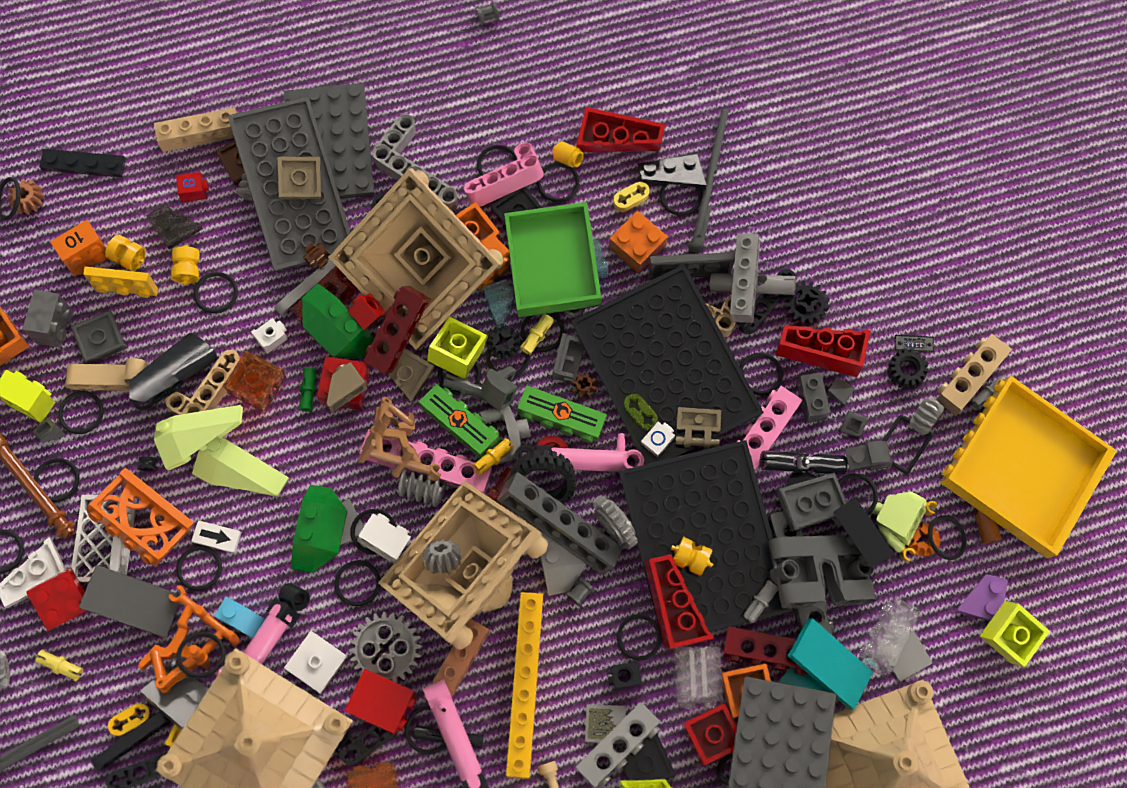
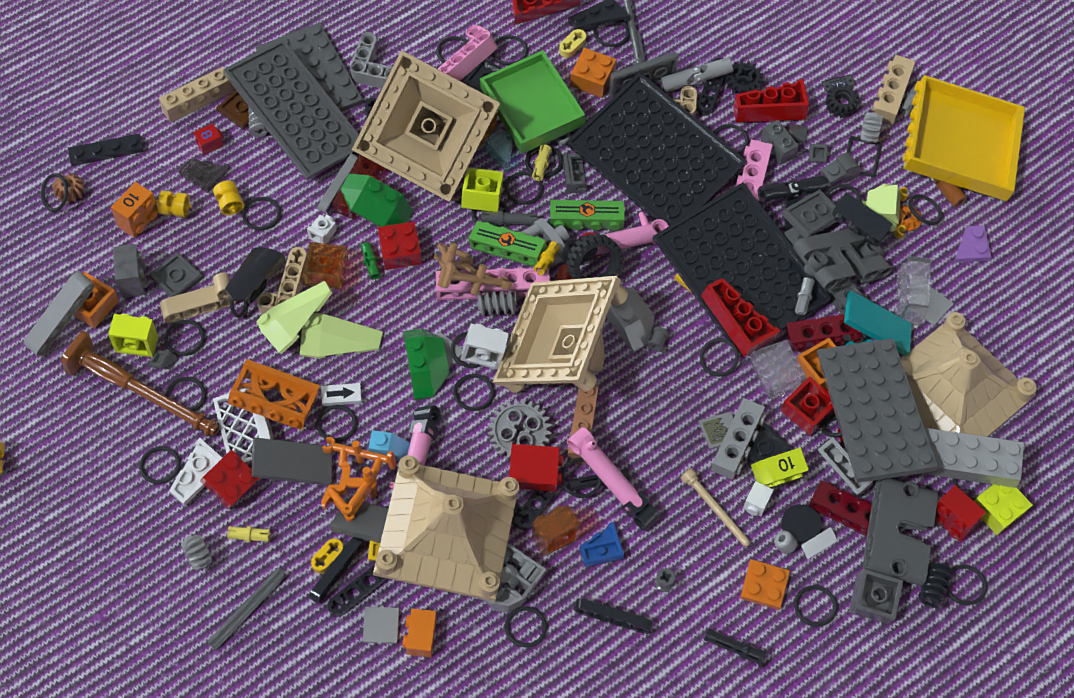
camera: 20 degrees left, 10 degrees down
yellow plate [83,267,158,298] -> none
black bush [138,456,159,472] -> none
black tyre [176,632,226,678] -> none
dark tan plate [277,157,321,199] -> none
white plate [284,631,348,694] -> none
reddish brown gear [303,243,329,269] -> none
dark tan slope [326,362,368,413] -> none
red brick [347,293,386,330] -> none
dark red brick [364,286,431,374] -> none
dark tan wing [383,342,435,403] -> none
light grey gear [423,539,461,575] -> none
dark grey brick [481,366,518,411] -> none
black gear [486,326,520,359] -> none
dark grey brick [497,472,622,575] -> none
yellow brick [506,592,543,779] -> none
yellow brick [552,141,584,167] -> none
reddish brown gear [571,373,597,400] -> none
light grey gear [592,495,638,550] -> none
black brick [607,661,642,691] -> none
clear neon green beam [624,394,658,431] -> none
white brick [641,422,675,458] -> none
yellow wheel [671,537,713,576] -> none
dark tan plate [676,407,721,449] -> none
light grey brick [730,233,760,323] -> none
neon yellow brick [980,601,1050,667] -> none

